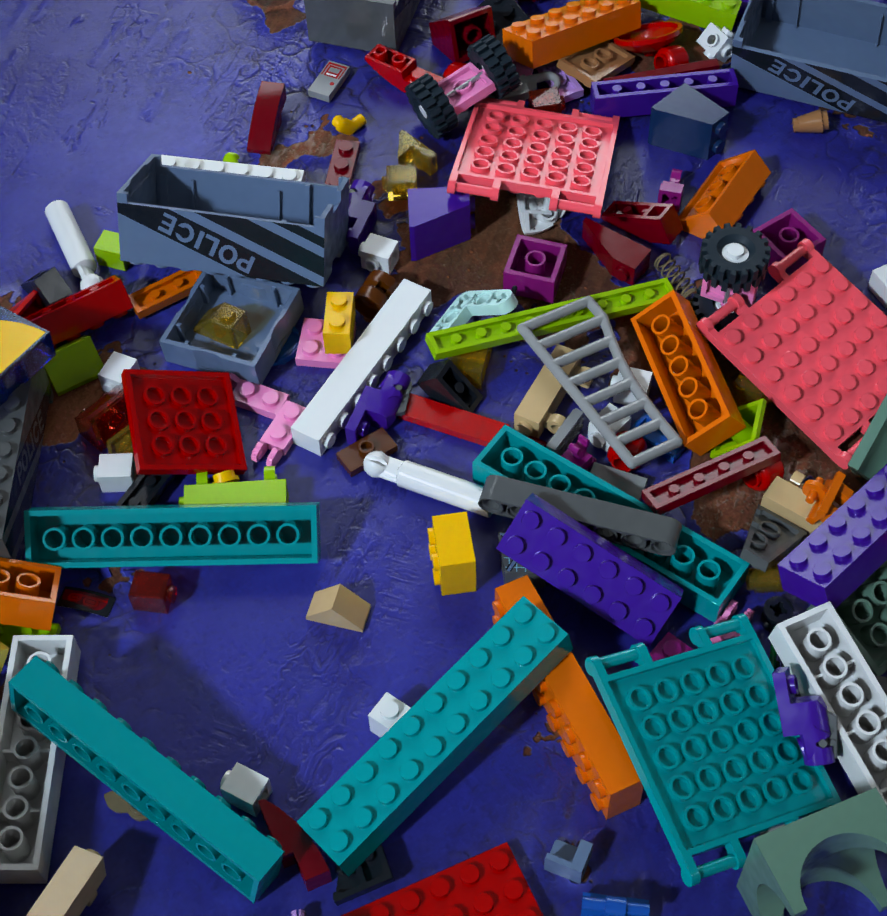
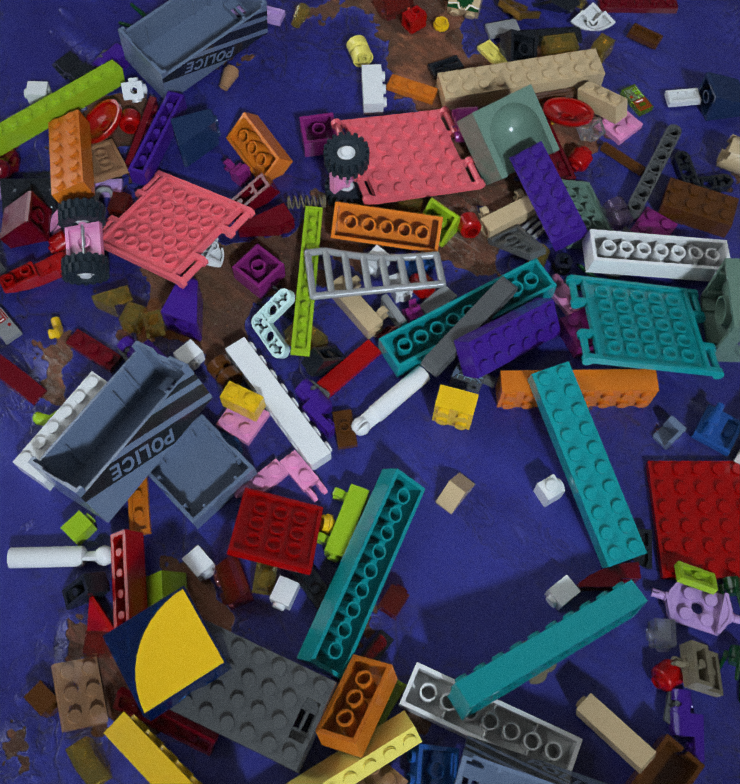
camera: 70 degrees left, 10 degrees up
clear yellow slope [193,302,252,350] -> none
dark red plate [641,436,781,515] -> none
dark purple plate [772,666,838,766] -> none
orange hips [802,471,854,525] -> none
none -> clear yellow brick [141,309,165,339]

